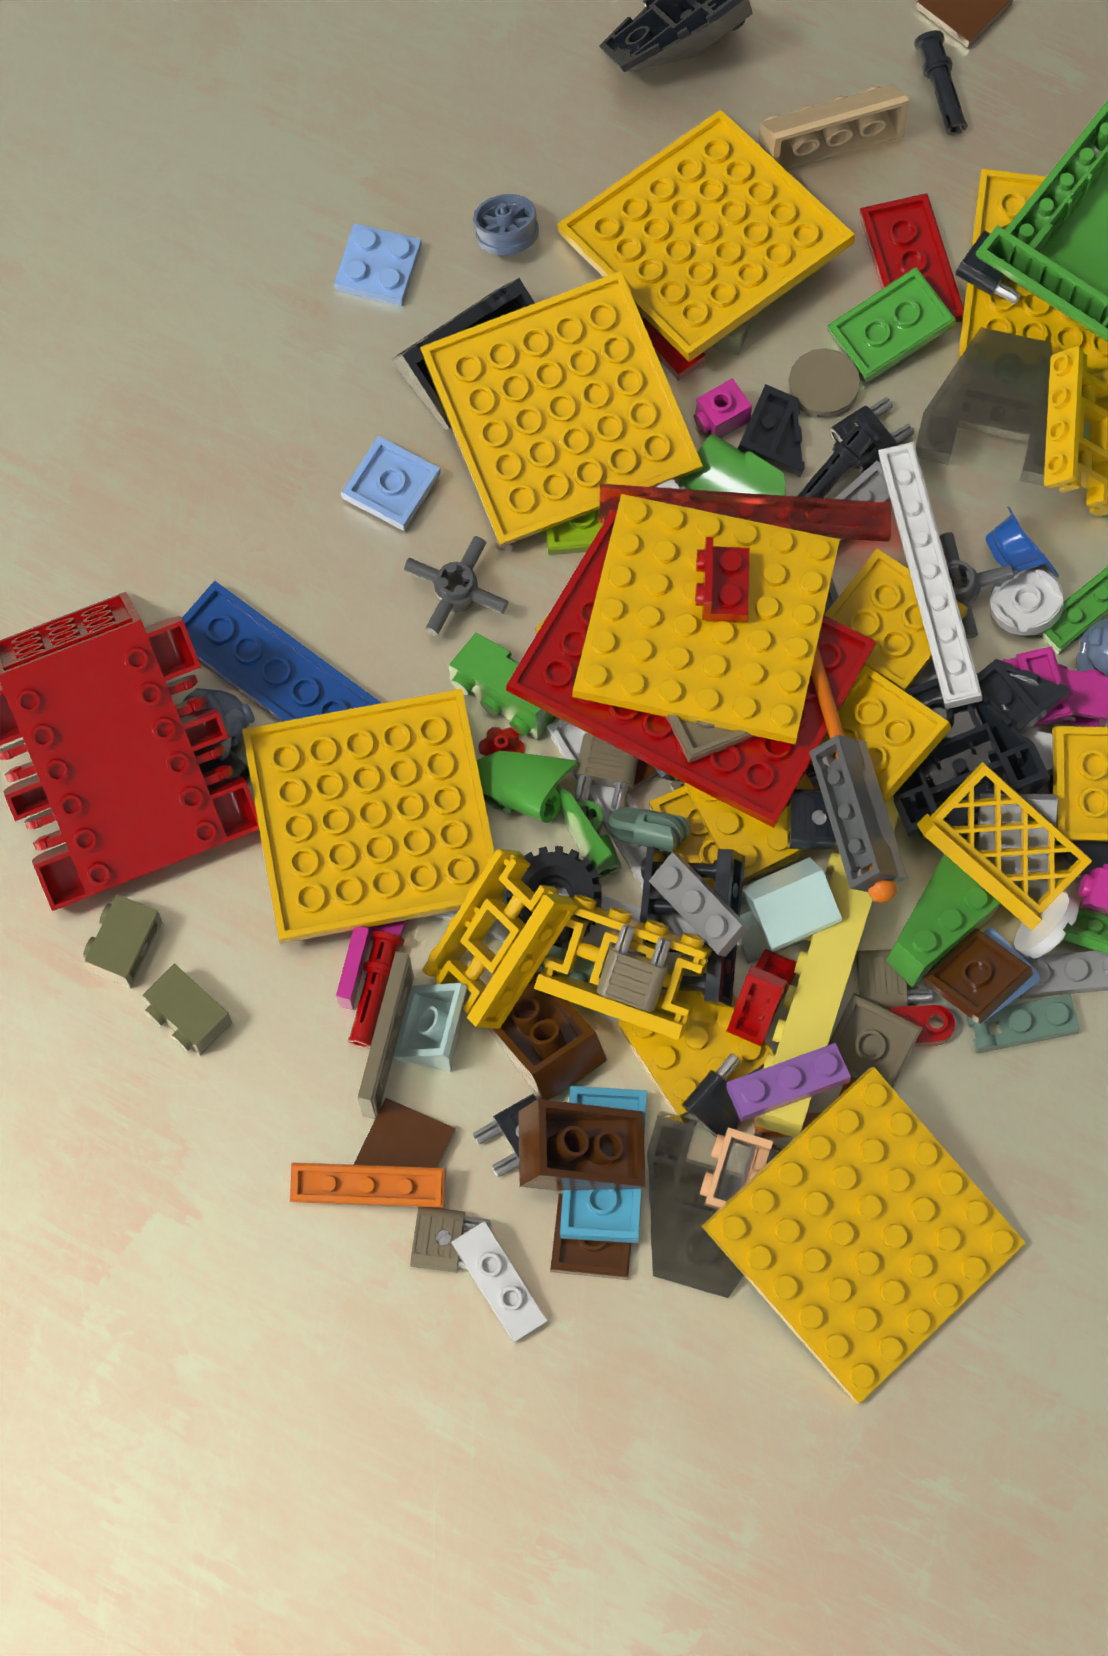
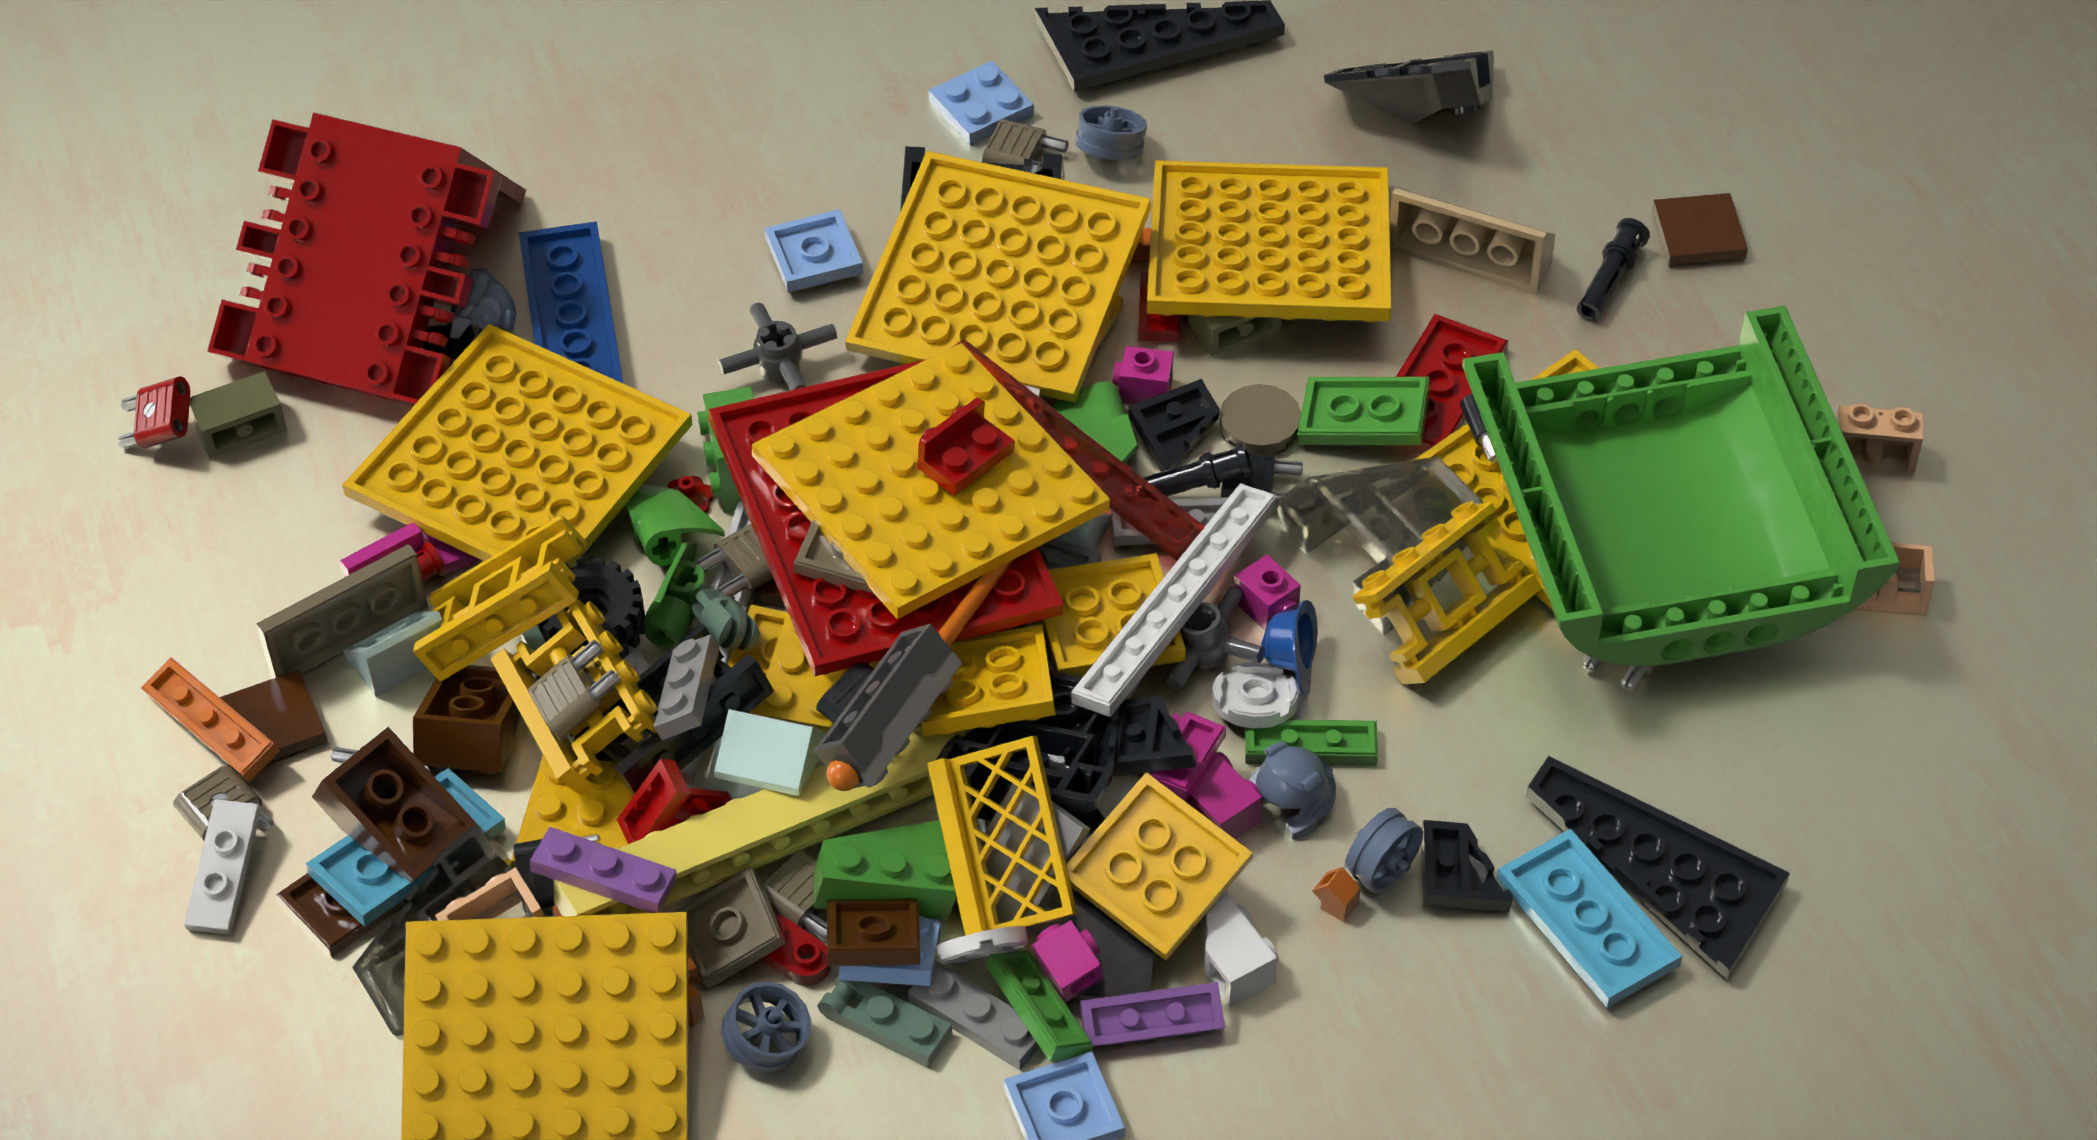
camera: 40 degrees right, 20 degrees down
olive brick [142,963,232,1056] -> none
none -> red piece [118,376,191,449]
none -> sand blue wheel [721,981,811,1073]
none -> dark tan piece [982,119,1069,166]
none -> black wing [1035,0,1285,92]
none -> dark pink brick [1234,554,1301,631]

